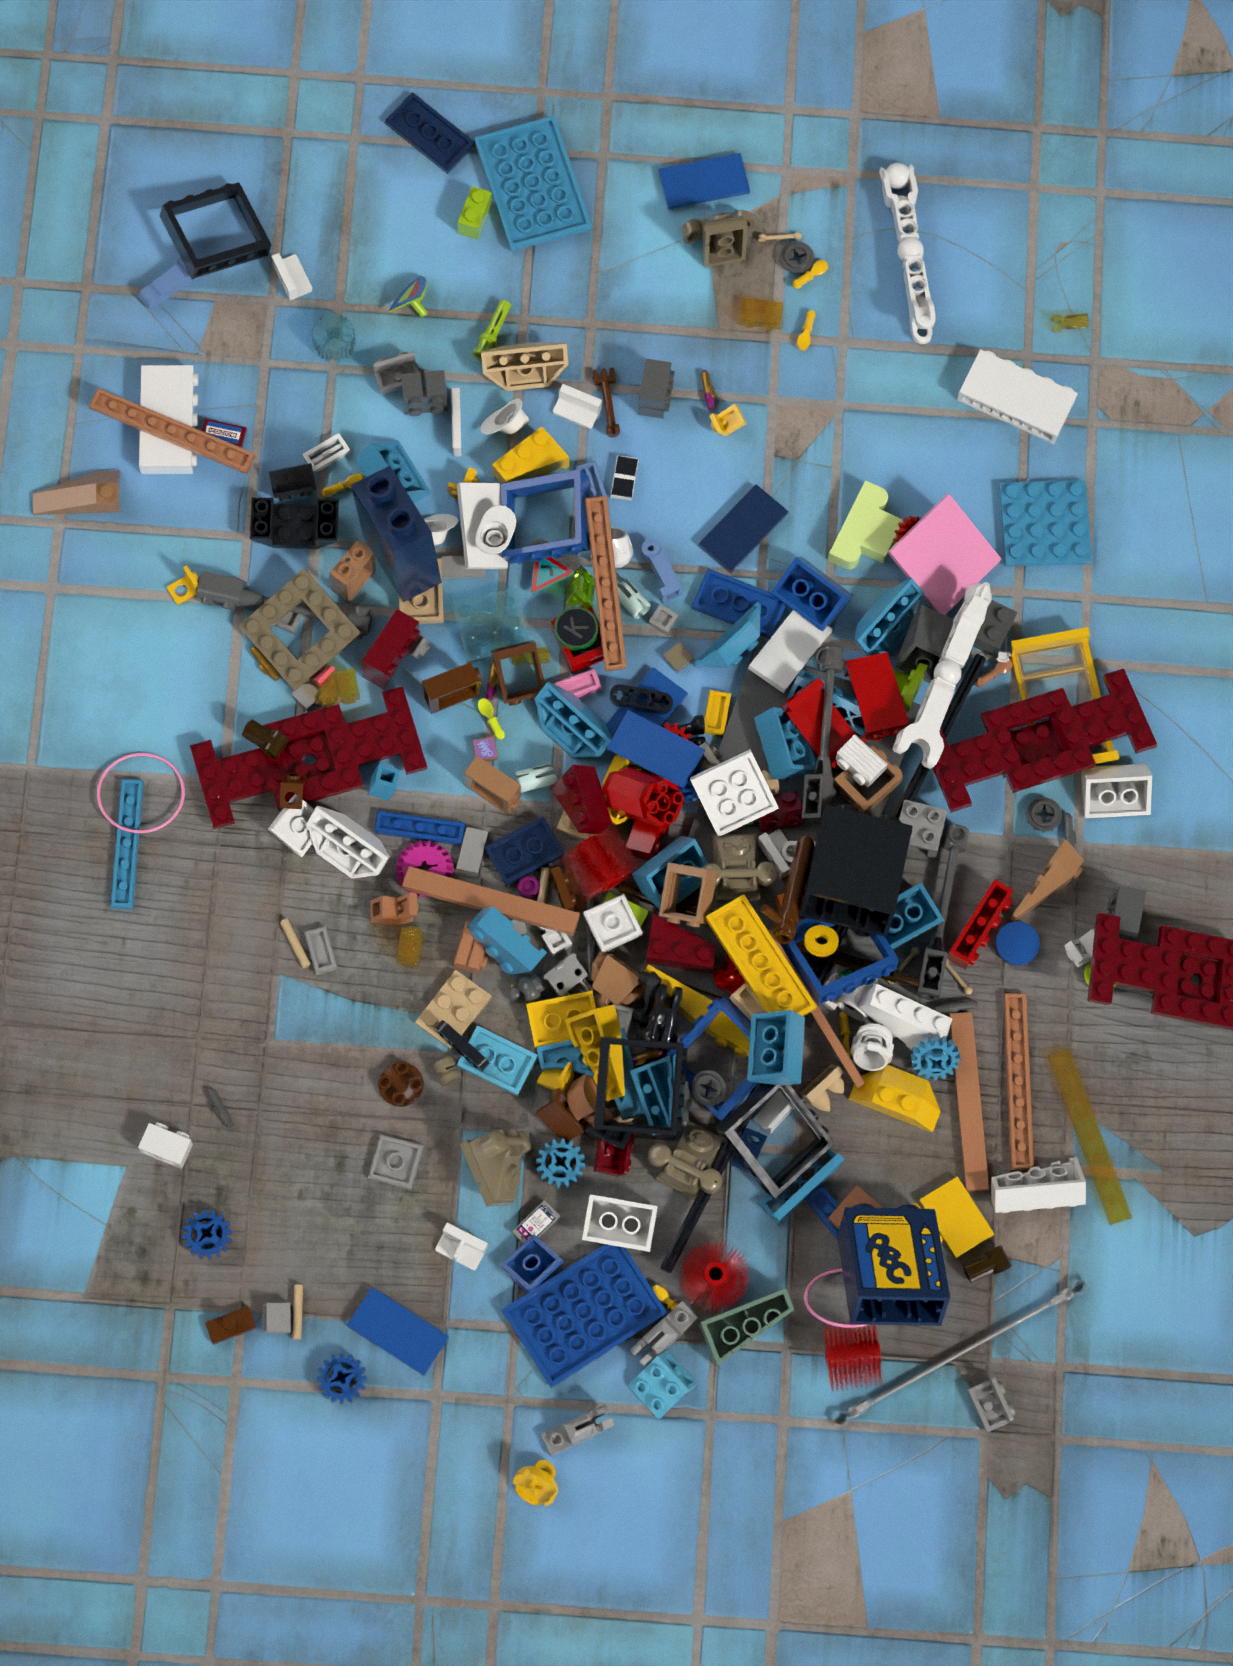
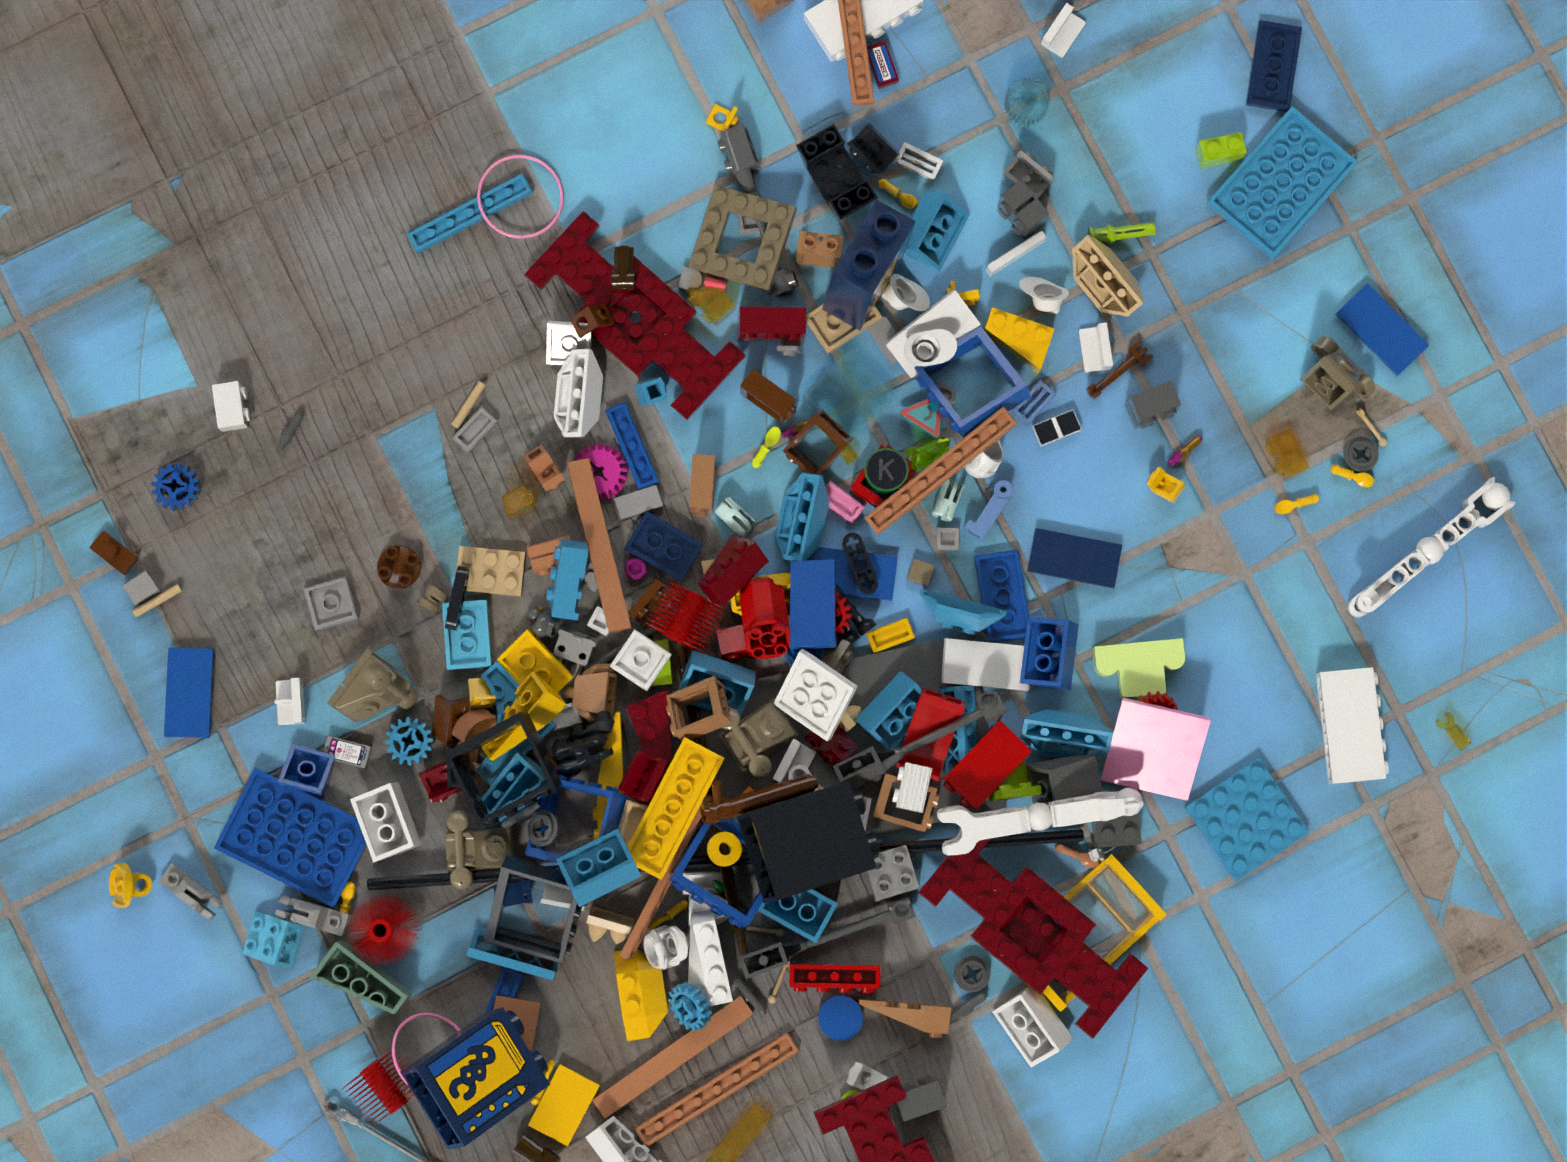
camera: 60 degrees right, 10 degrees up
pearl gold piece [251,646,280,681] -> none
blue gear [316,1353,367,1405] -> none
shield [389,275,428,317] -> none
medium lavender tile [473,737,498,761] -> none
tan piece [537,867,551,904] -> none
none -> dark red bracket [618,750,667,802]

